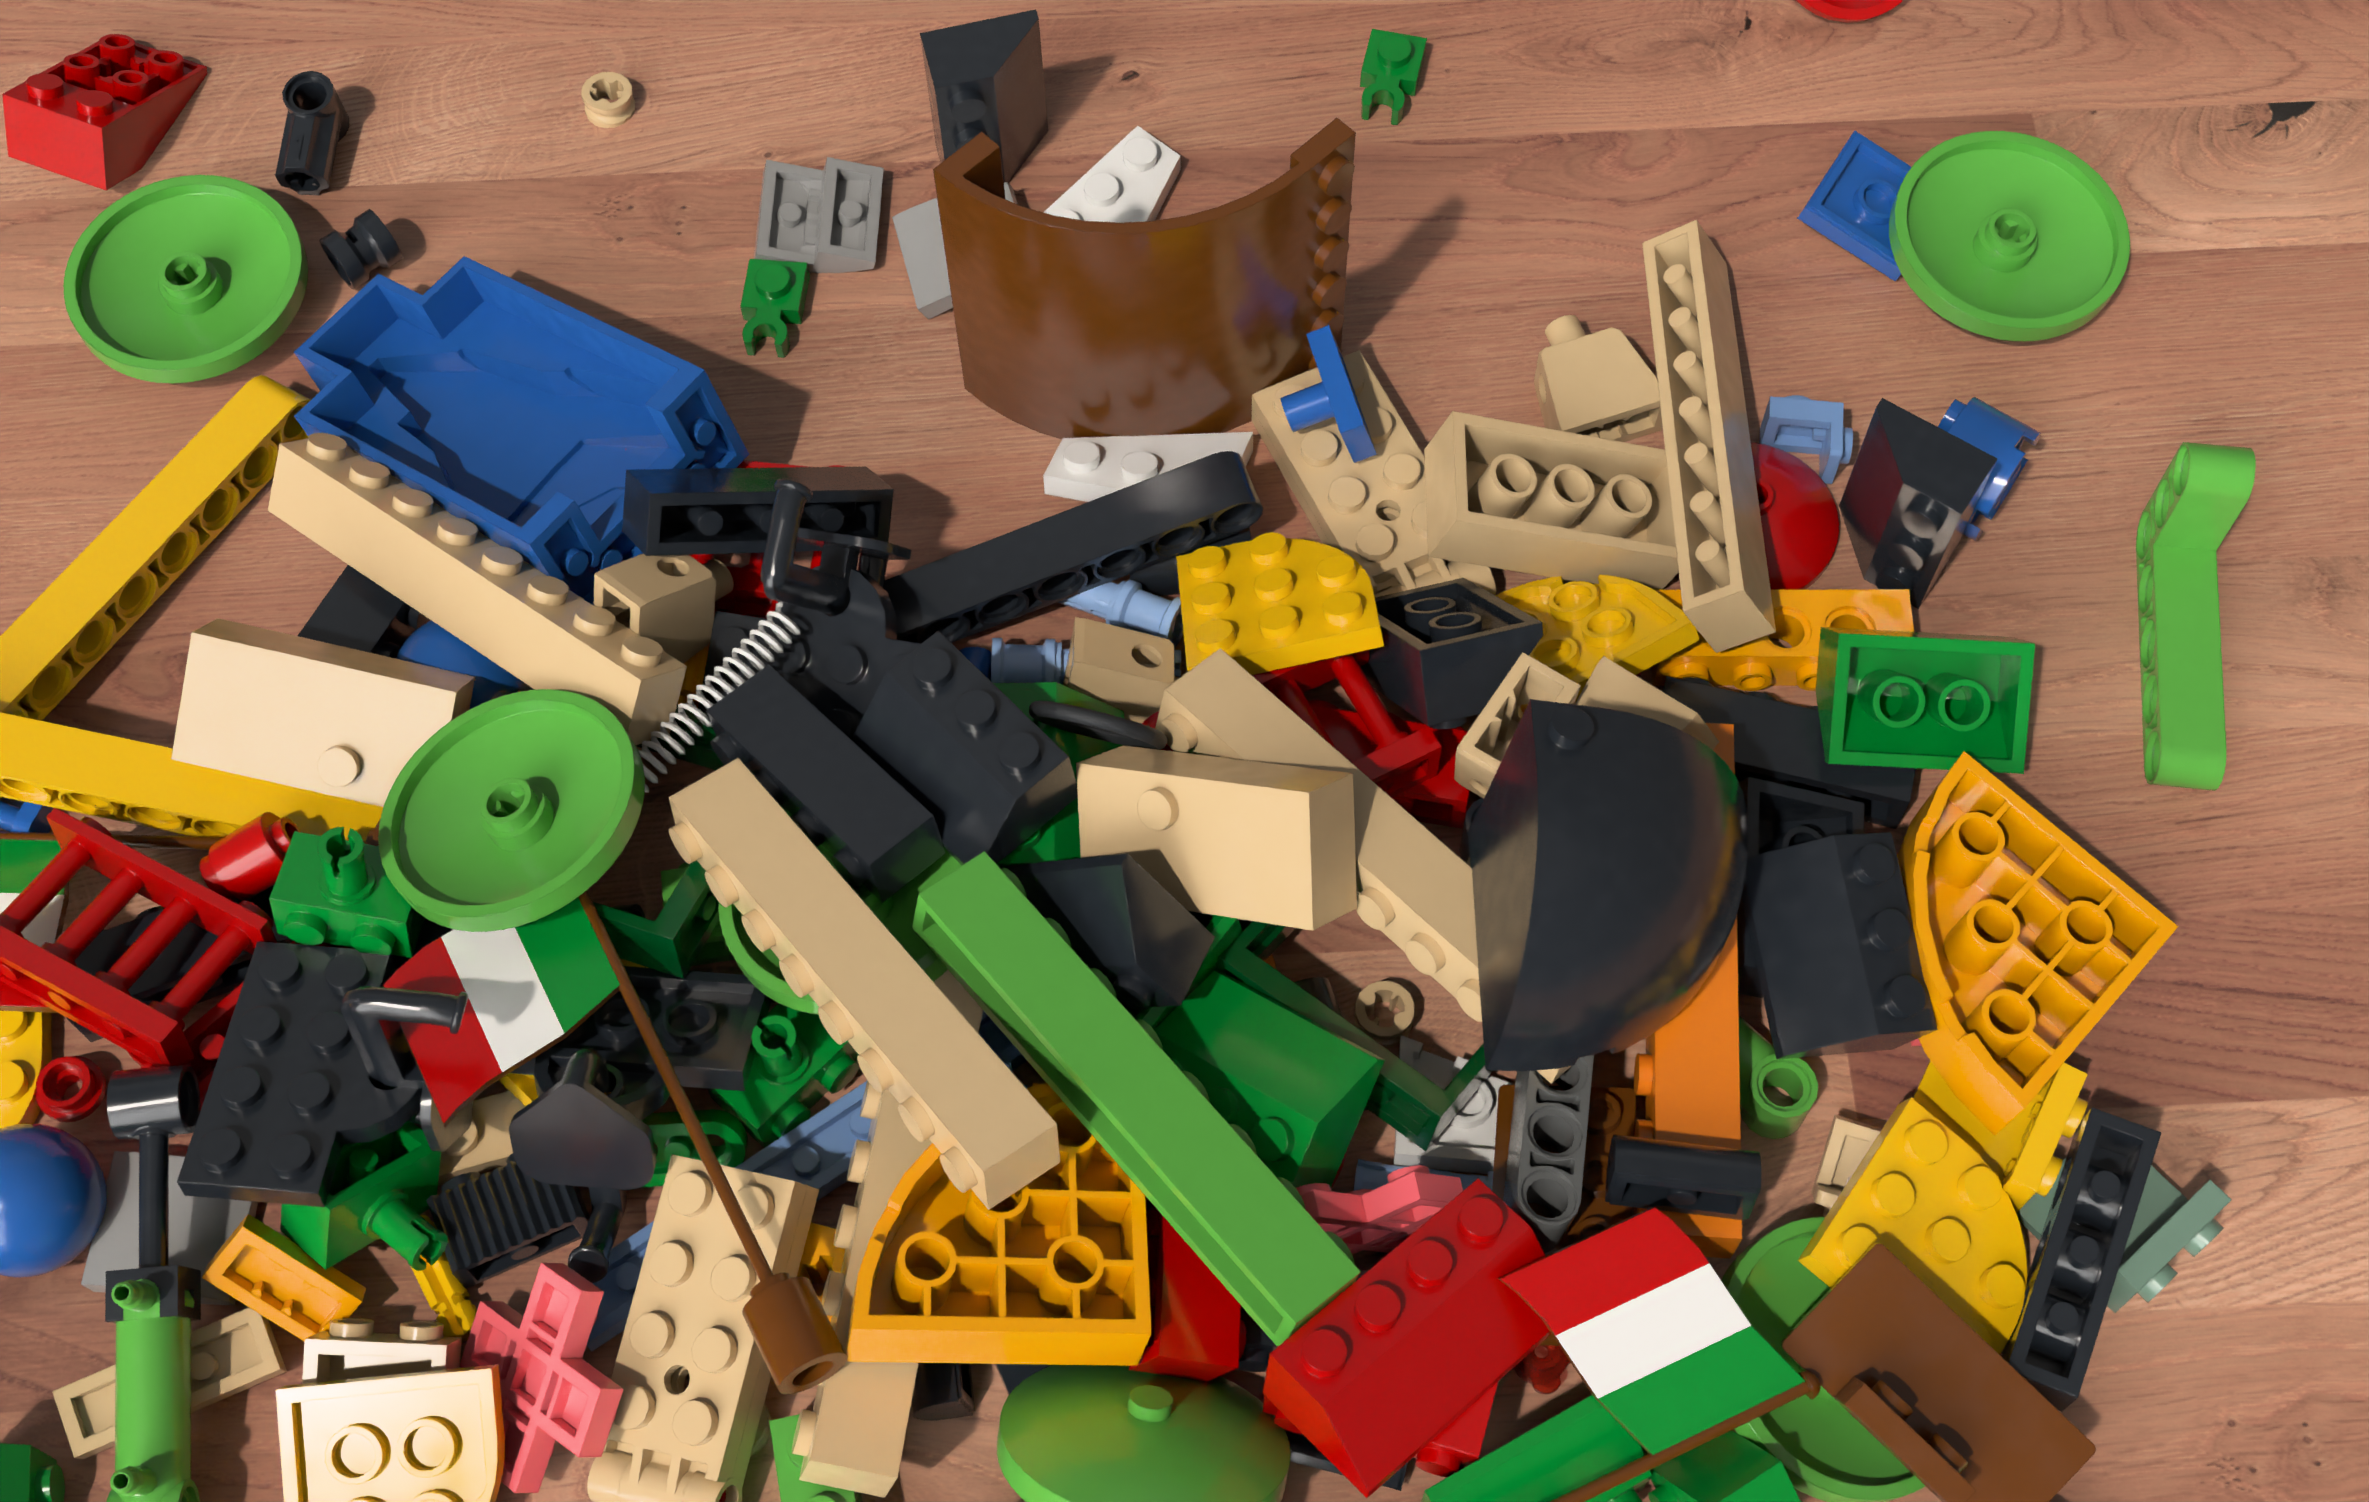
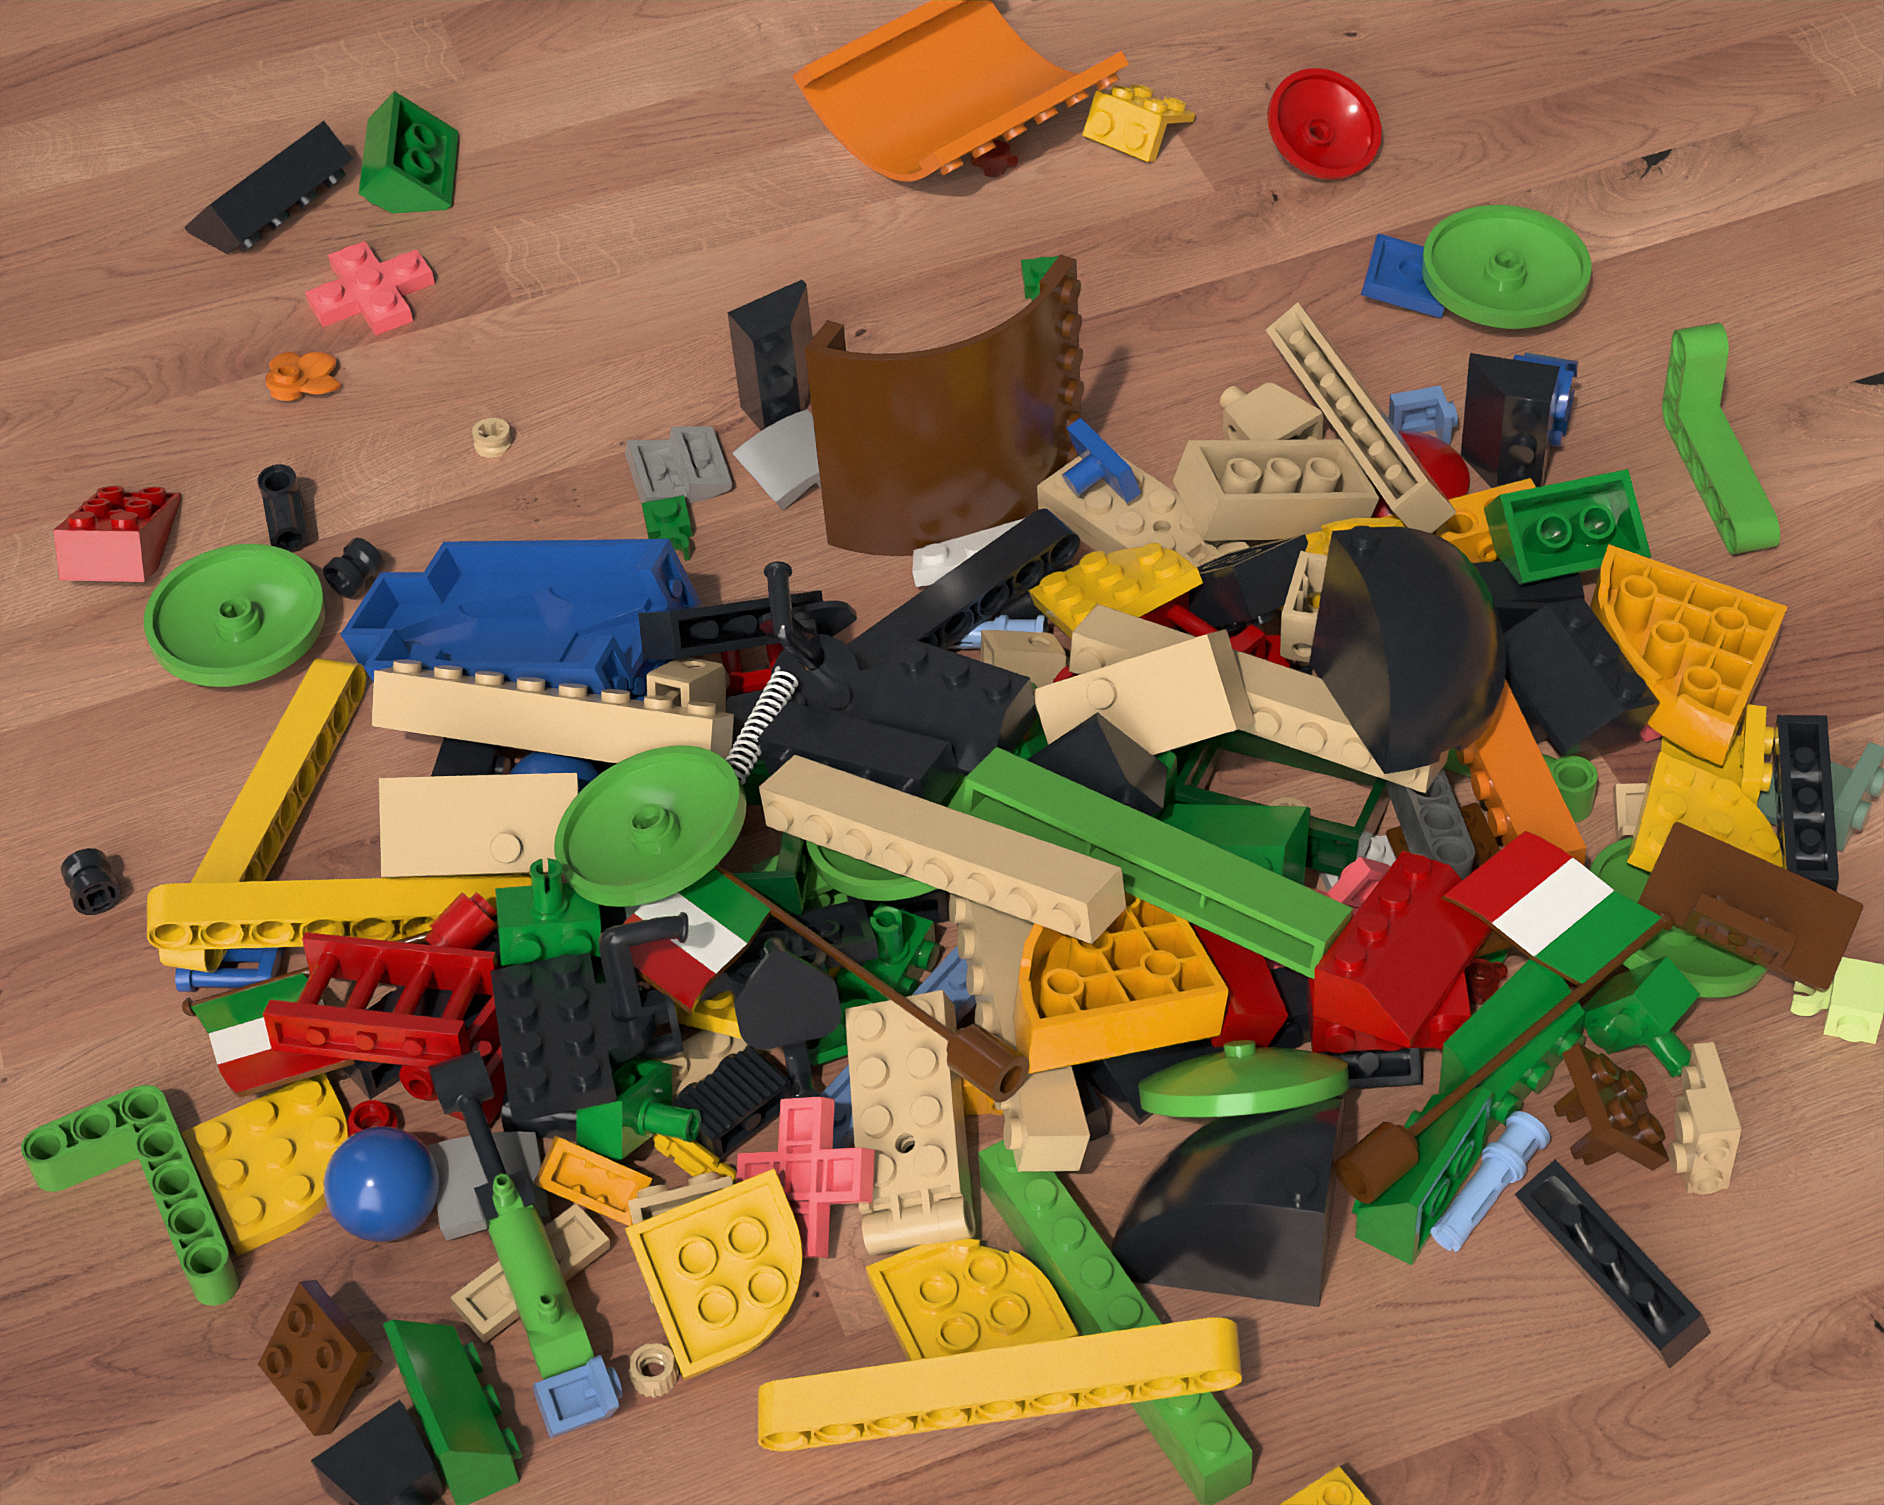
camera: 15 degrees left, 15 degrees down
black tyre [1029,701,1167,750] -> none
black brick [1605,1135,1761,1220] -> none

